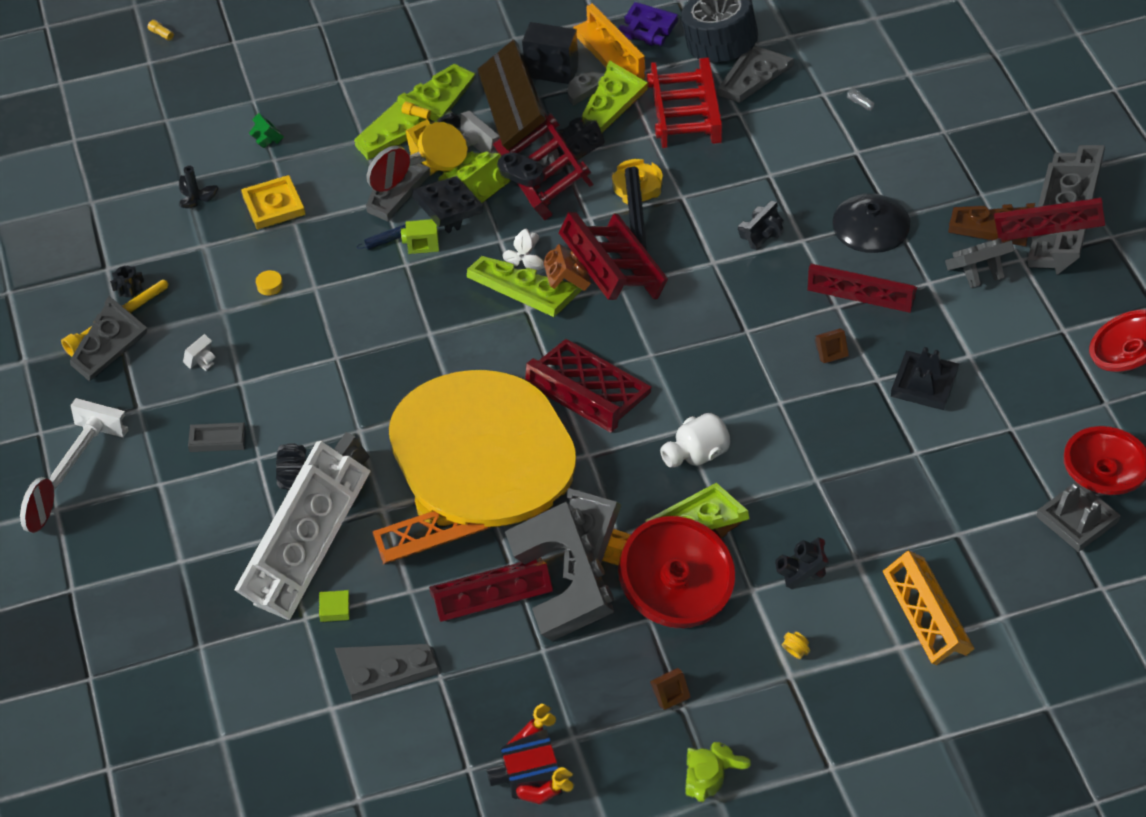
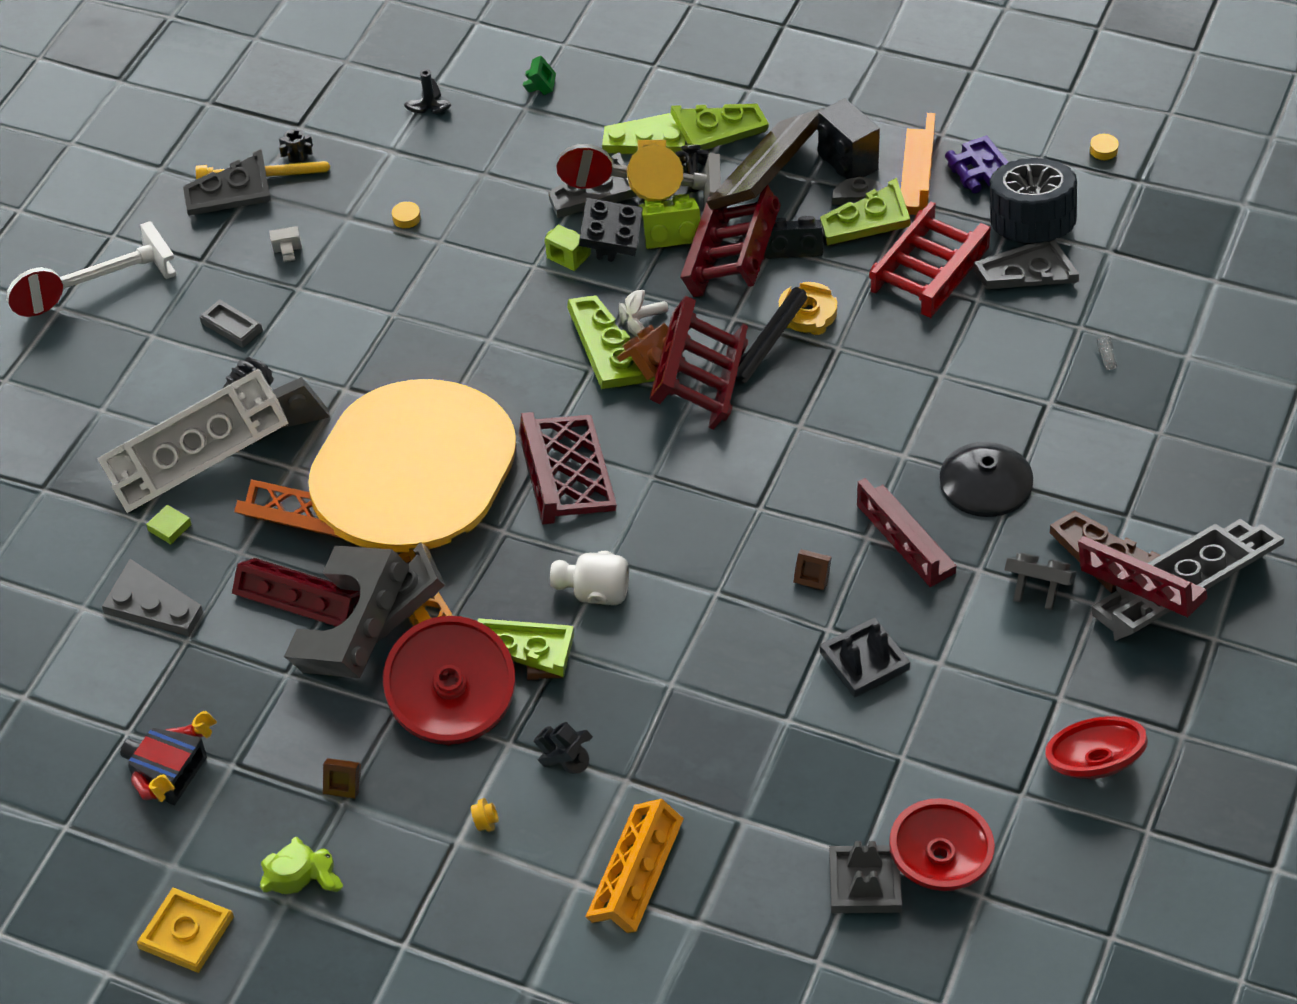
camera: 40 degrees right, 0 degrees up
yellow plate [241,175,305,230] -> none
dark blue piece [357,224,406,250] -> none
yellow piece [402,101,431,119] -> none
black plate [497,152,544,187] -> none
black hips [738,201,784,250] -> none

